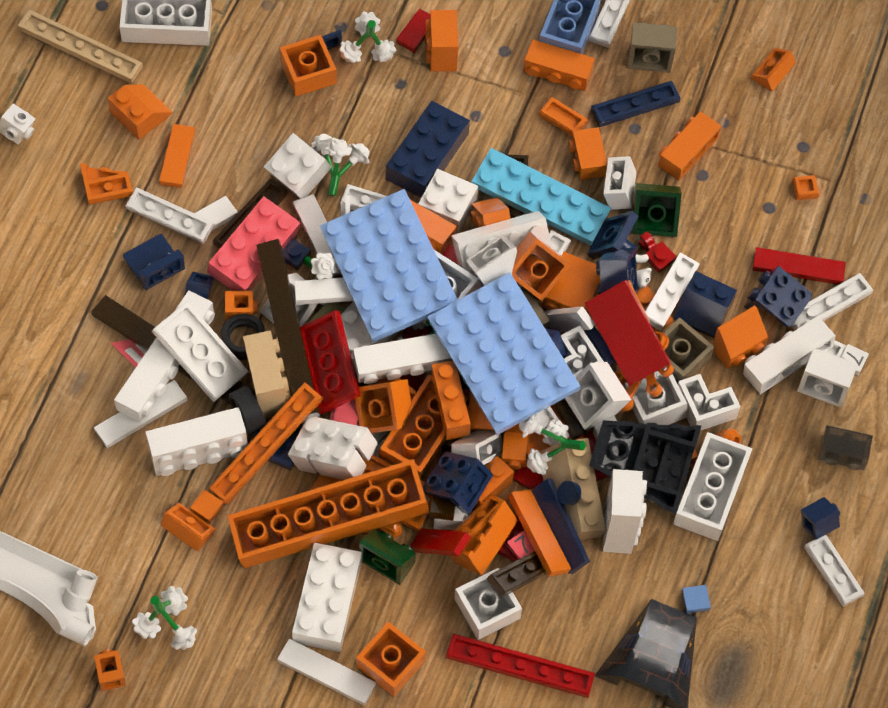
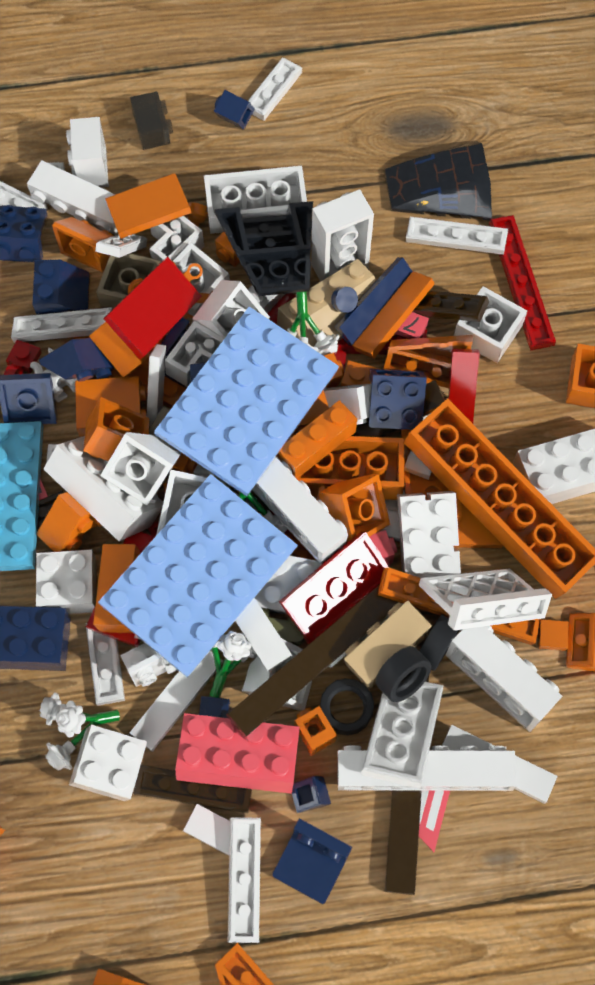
camera: 115 degrees left, 5 degrees up
orange tile [159,124,195,188] -> none
dark green slope [359,529,416,585] -> none
medium blue tile [682,585,711,613] -> none
white tile [841,344,869,376] -> none
none -> white tile [95,234,147,258]
none -> orange tile [105,173,191,239]
none -> black tyre [376,646,432,702]
none -> white tile [406,217,508,255]
none -> white fence [419,569,552,630]

